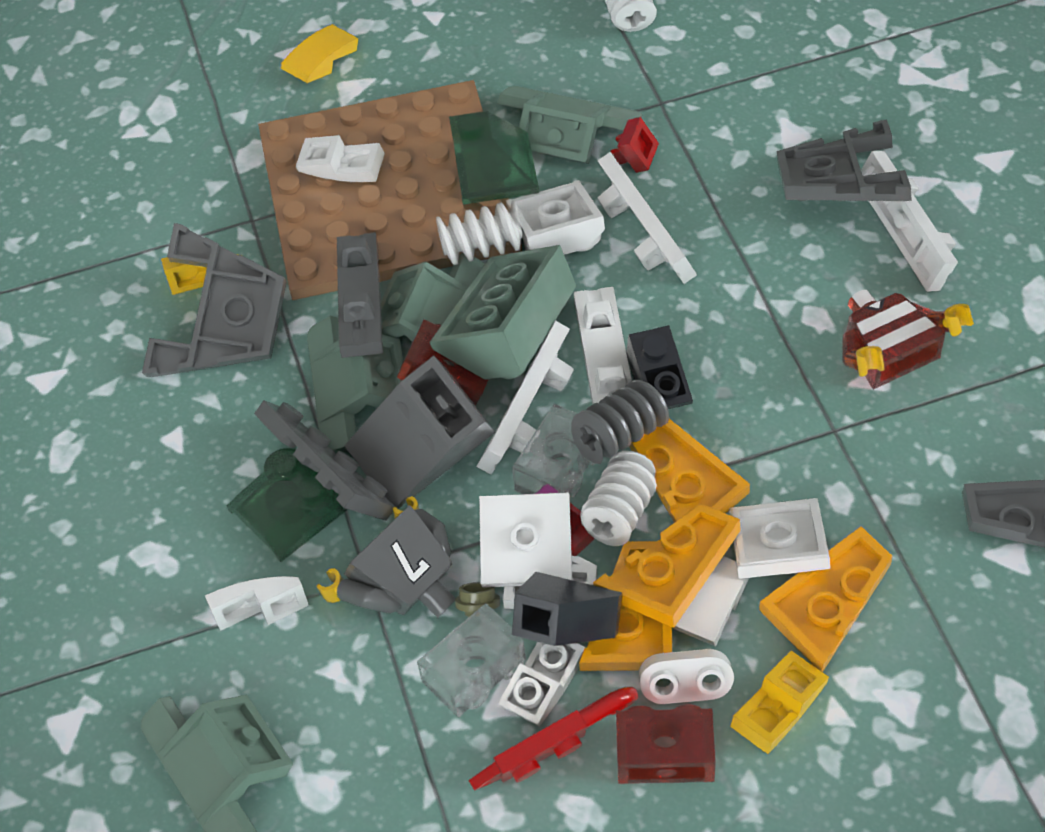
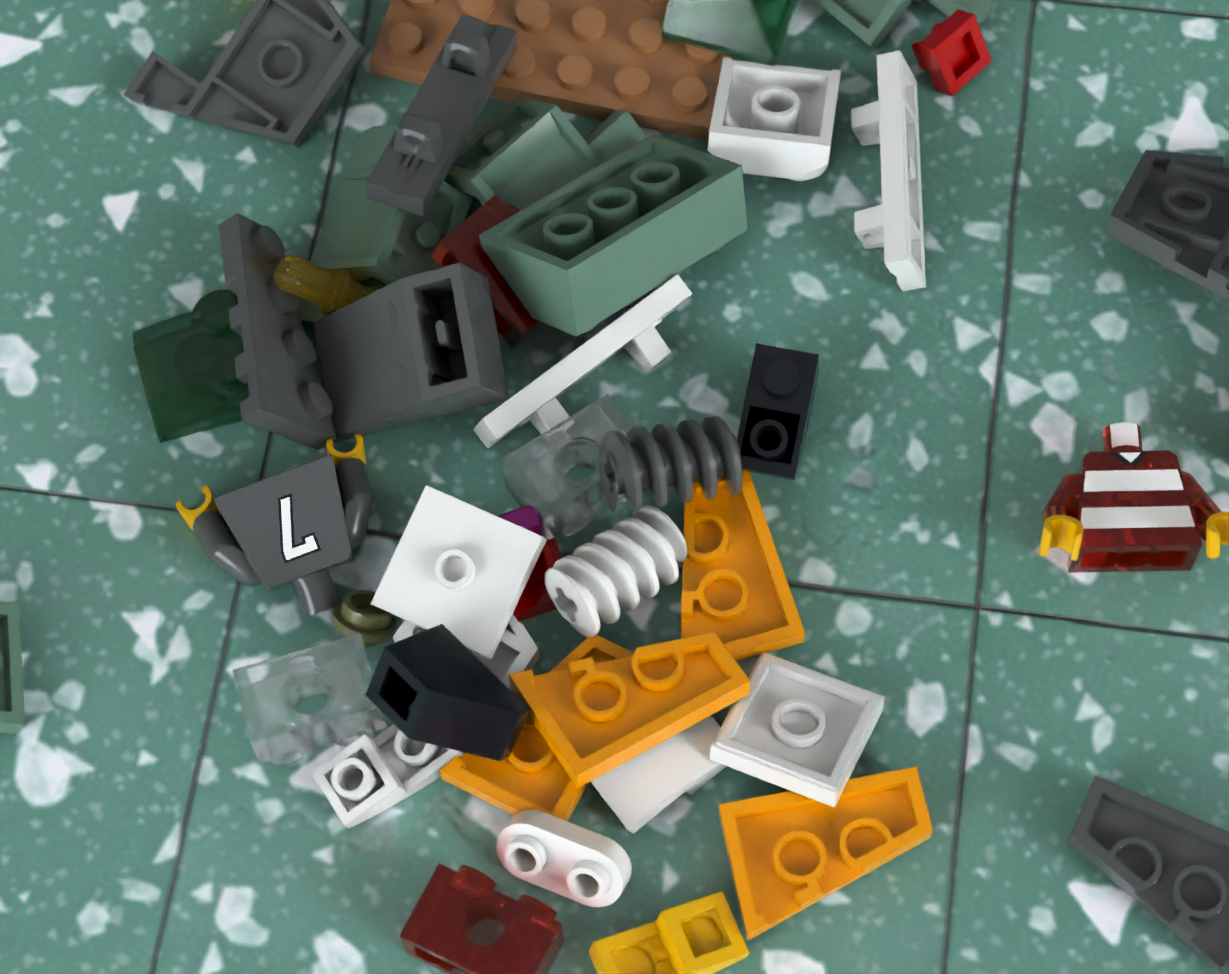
camera: 25 degrees right, 10 degrees up
white slope [205,576,309,631] -> none
white piece [436,200,522,265] -> none
red plate [469,687,639,791] -> none
white hinge [574,287,632,404] -> none
none -> clear yellow axle [273,254,377,315]

